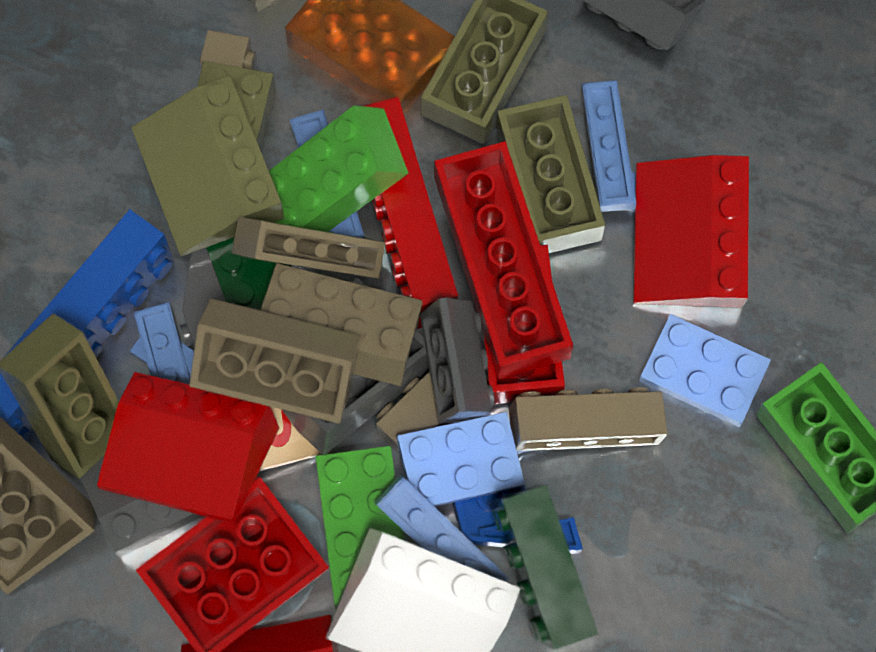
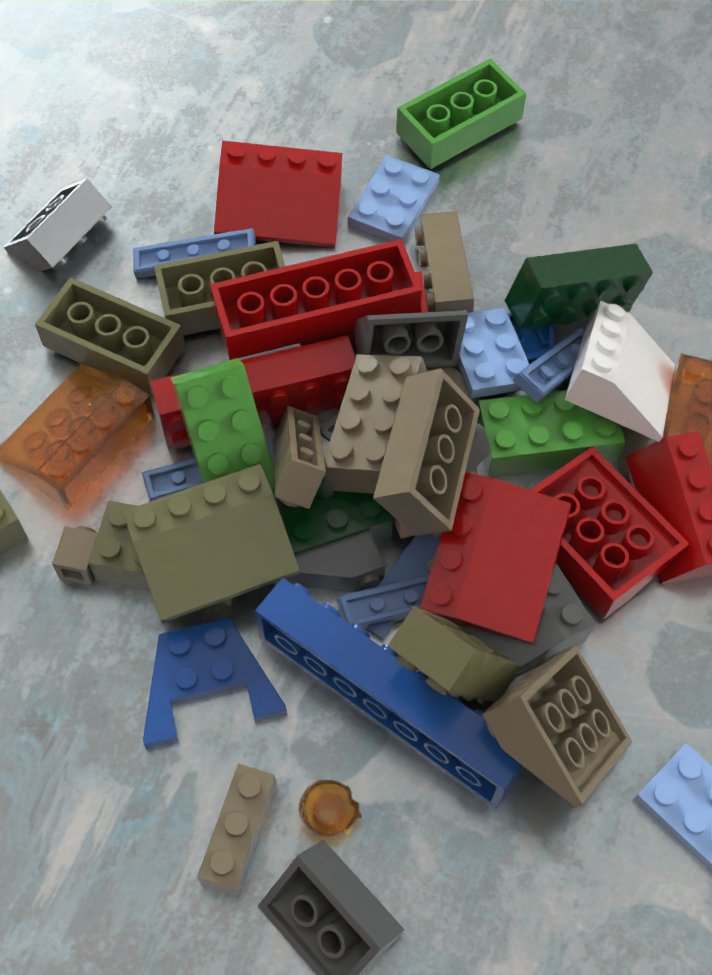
camera: 90 degrees left, 10 degrees down
none -> blue wing [143,618,287,749]

